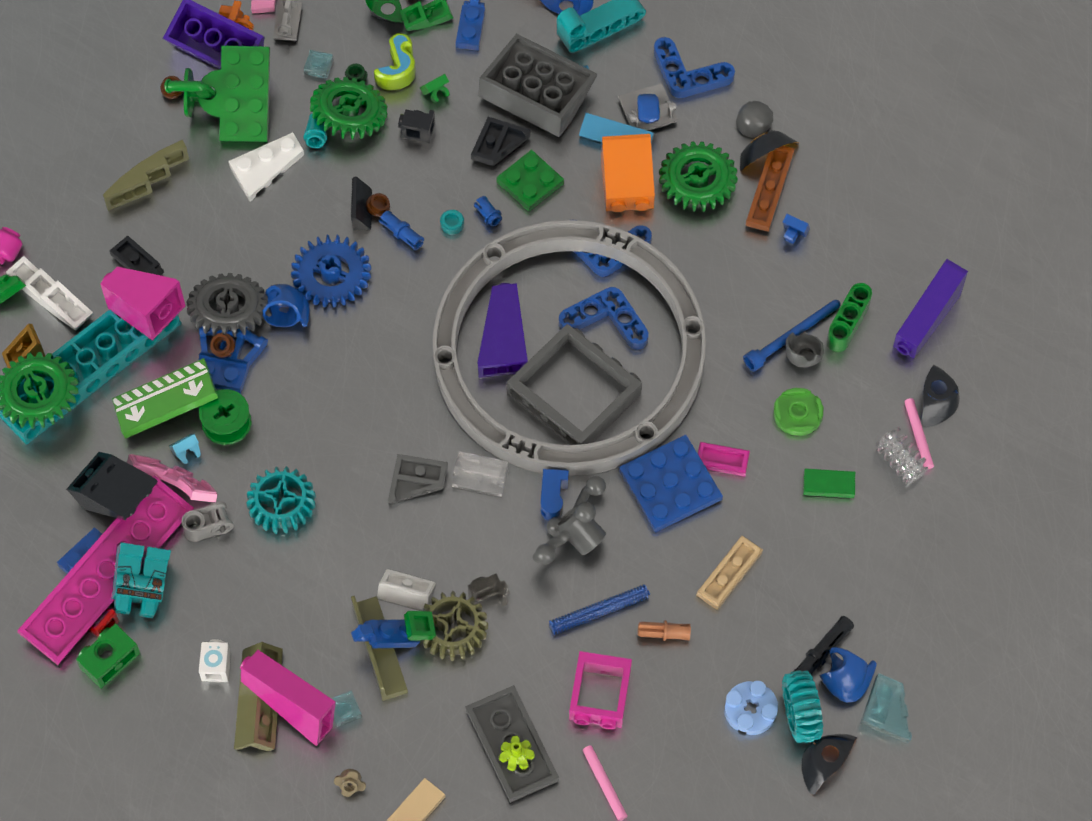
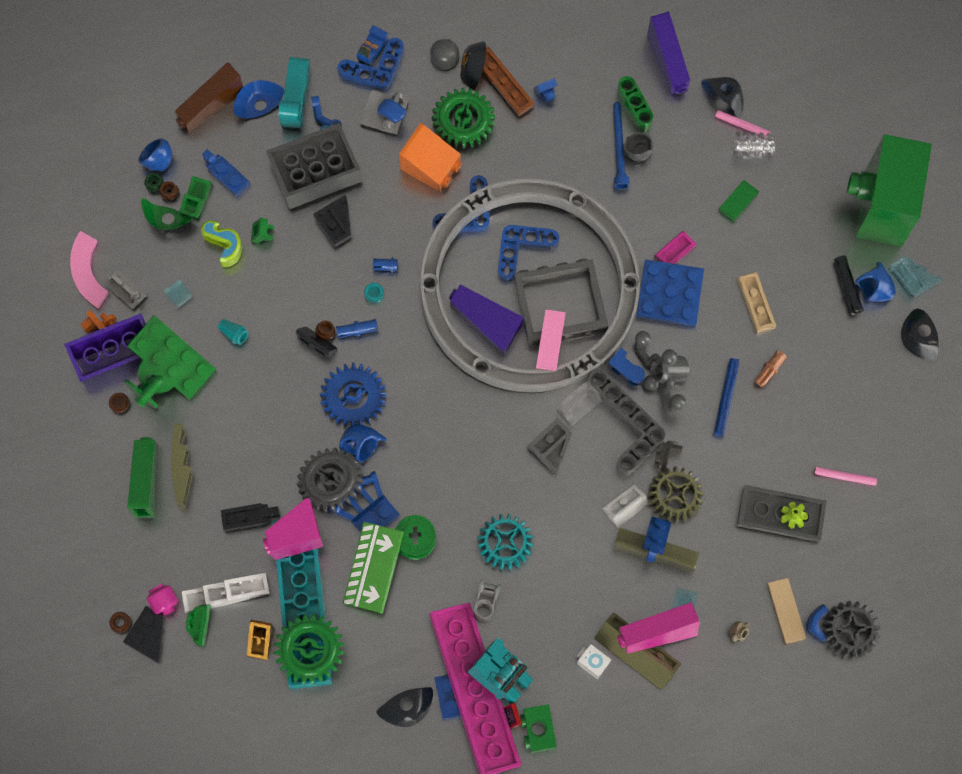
camera: 55 degrees left, 10 degrees up
black slope [66,452,158,520] -> none
bright pink tile [127,454,218,503] -> none
medium azure tile [169,434,201,464] -> none
reddish brown plate [210,333,235,358] -> none
white wing [228,132,304,202] -> none
green gear [310,77,388,140] -> none
dark green plate [345,63,368,82] -> none
black brick [398,109,435,143] -> none
green tile [404,611,436,641] -> none
green plate [496,149,564,212] -> none
dark pink window [569,651,632,729] -> none
dark azure tile [579,113,654,143] -> none
light blue plate [724,681,778,735] -> none
bright green tile [773,388,824,436] -> none
teal gear [782,670,823,743] -> none
none -> green slope [127,437,158,517]
none -> blue arm [311,96,342,127]
none -> blue leg [357,25,389,66]
none -> black piece [376,687,433,727]
none -> bright pink tile [536,310,566,371]
none -> dark grey beam [588,369,665,476]
none -> green brick [847,134,932,247]

